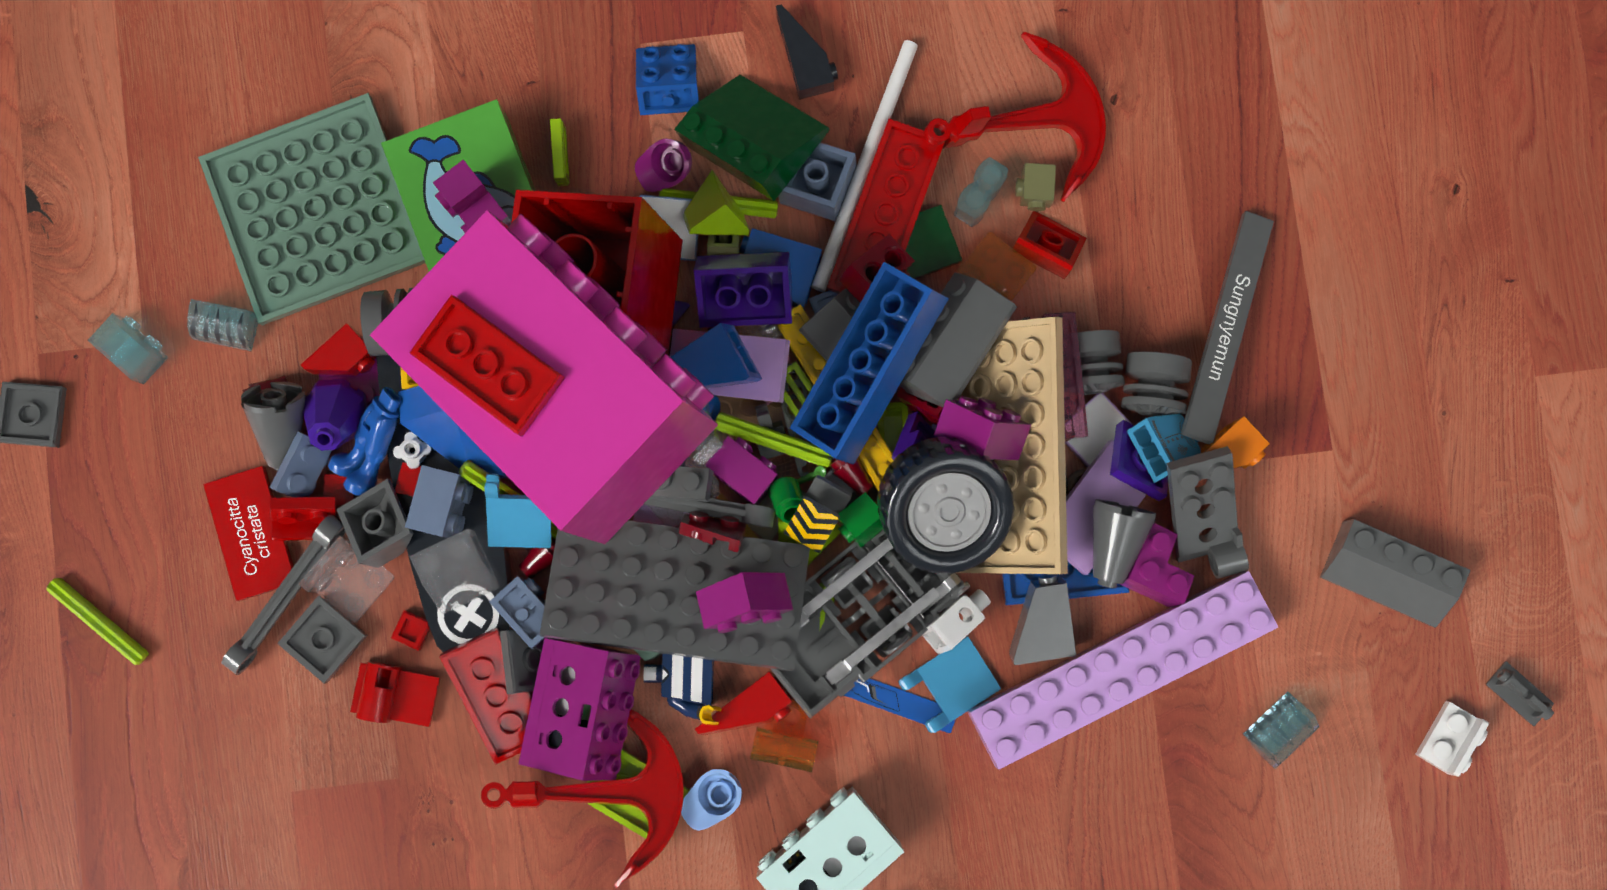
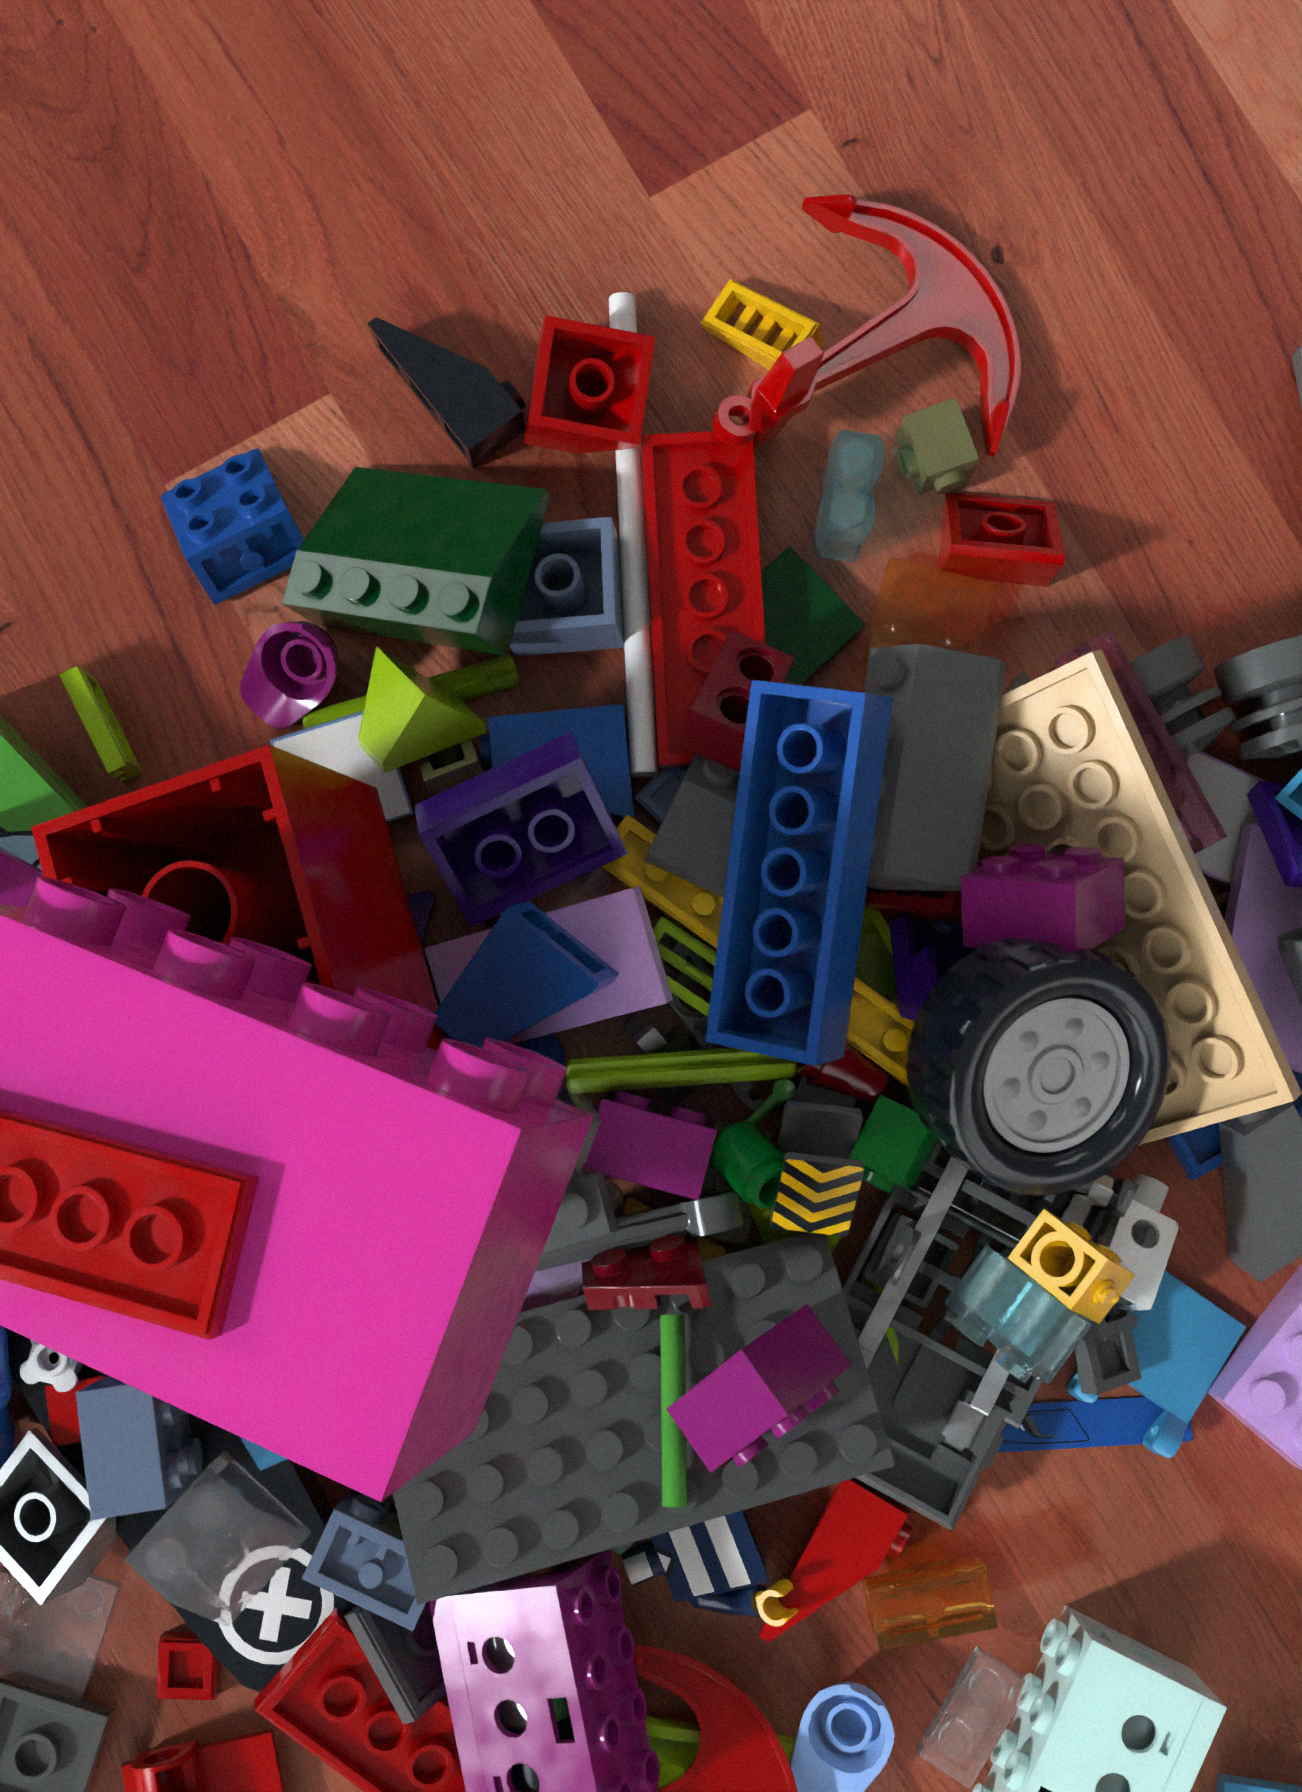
camera: 25 degrees left, 0 degrees up
none -> red slope [523,315,655,454]
none -> bright green bar [660,1314,687,1507]
none -> yellow slope [701,279,825,371]
none -> clear plate [916,1646,1029,1789]
none -> clear light blue brick [944,1244,1092,1385]
none -> yellow head [1008,1209,1136,1324]
none -> dark grey slope [1074,1305,1142,1395]

